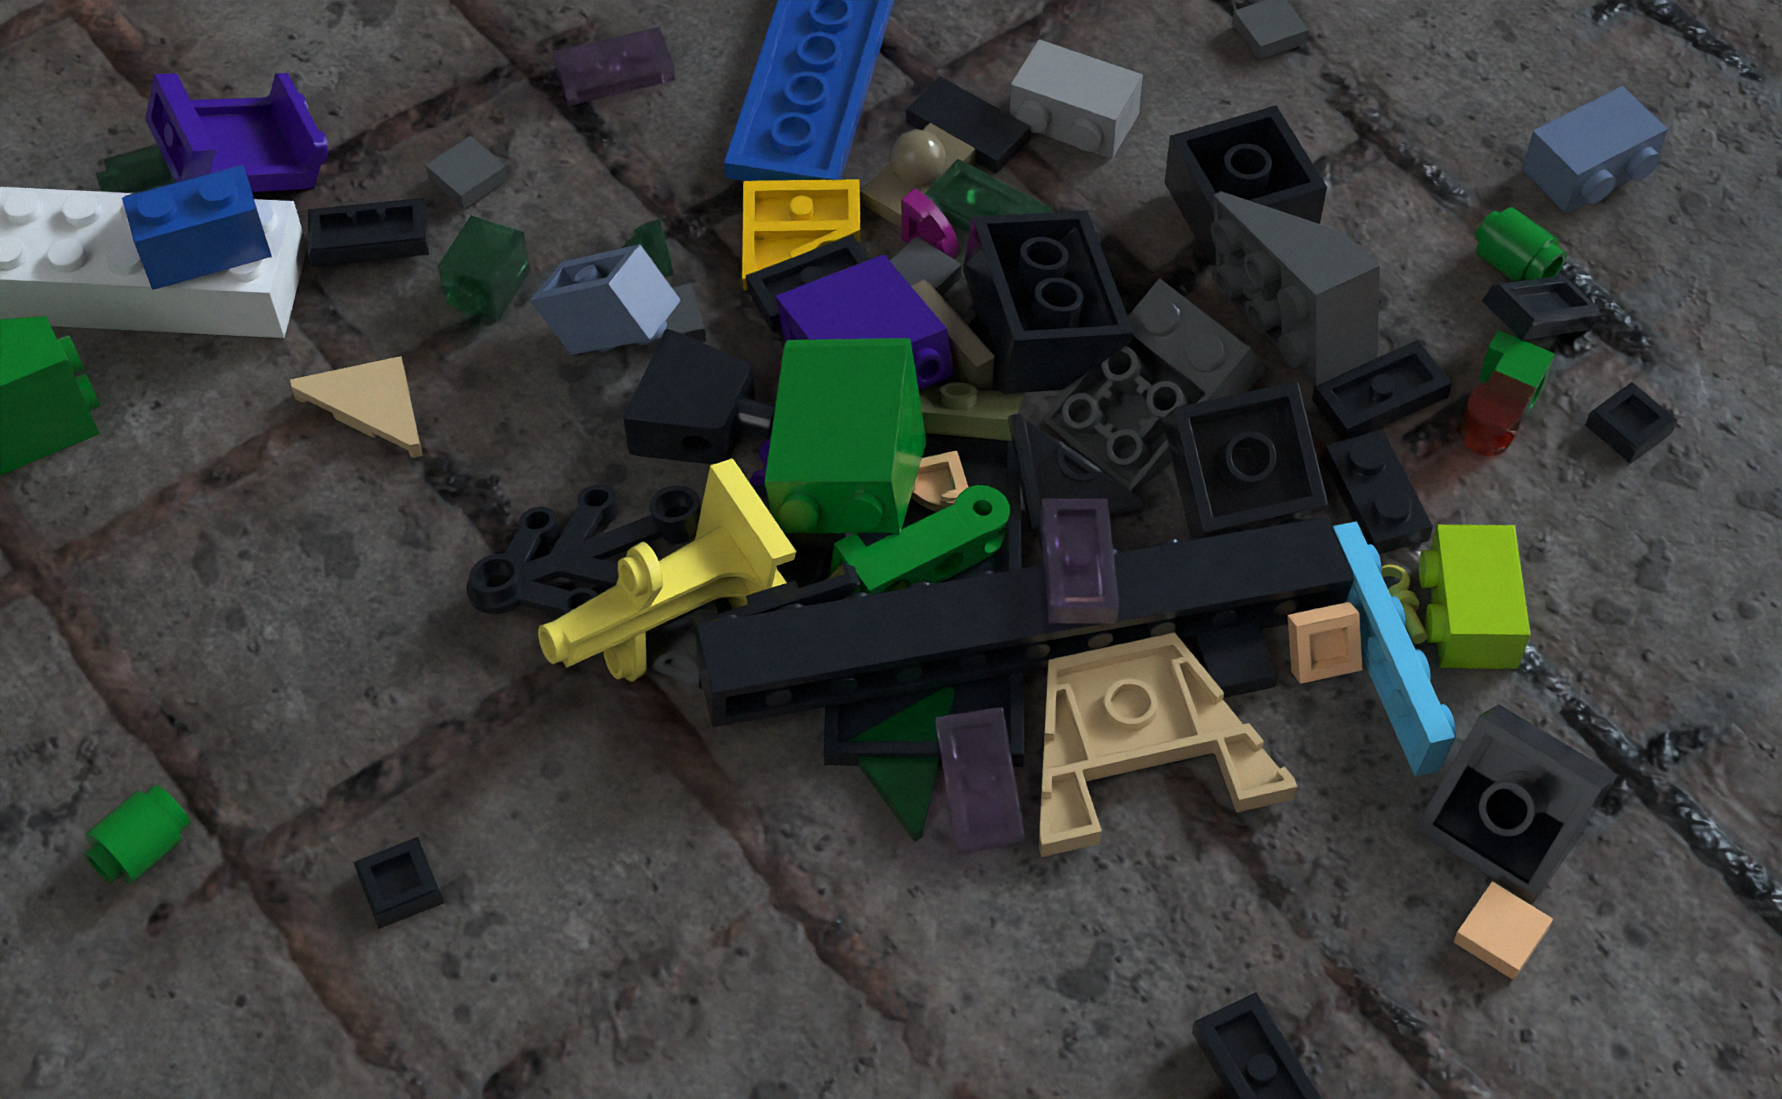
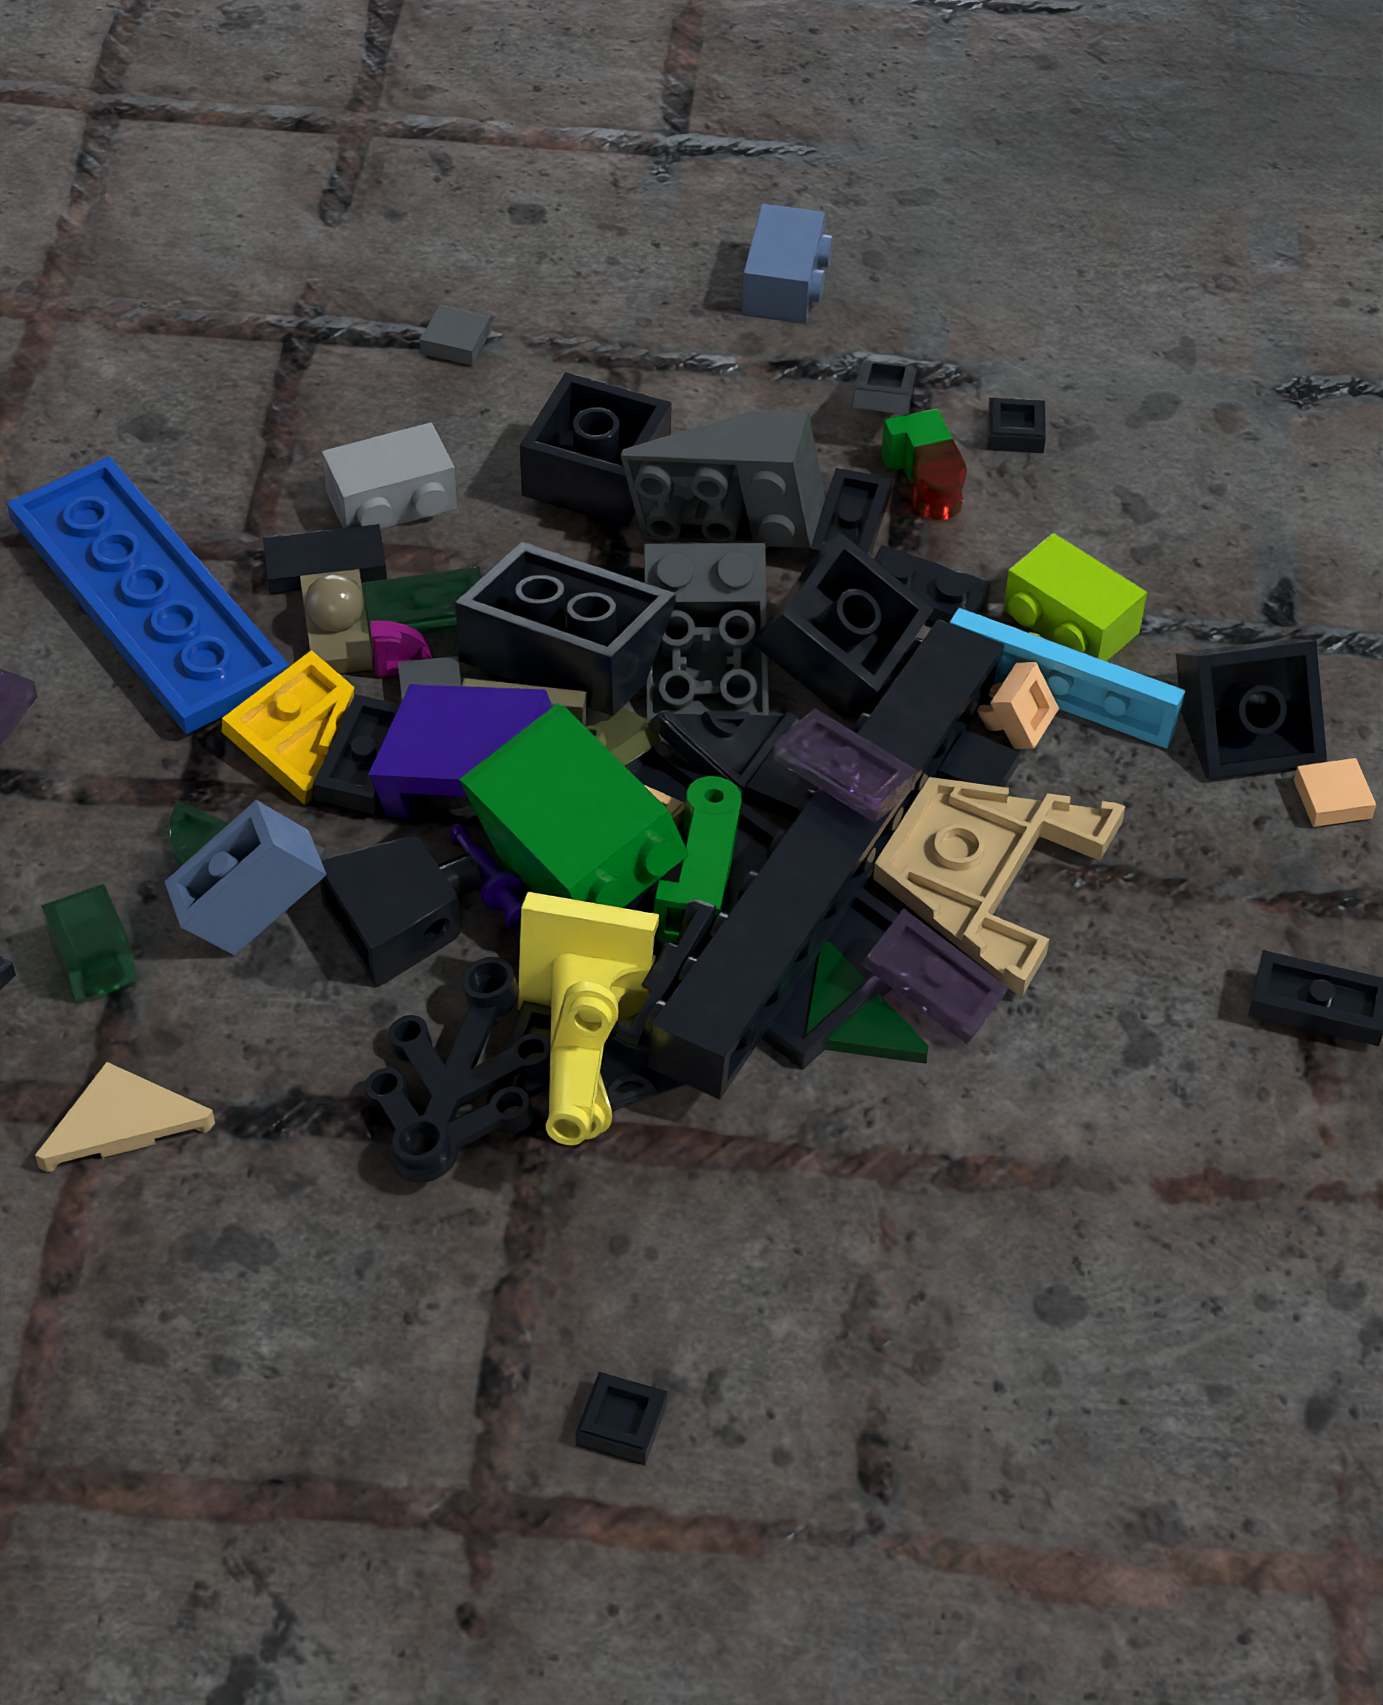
camera: 50 degrees left, 5 degrees down
green brick [83,784,191,885] -> none
green brick [1475,207,1567,282] -> none

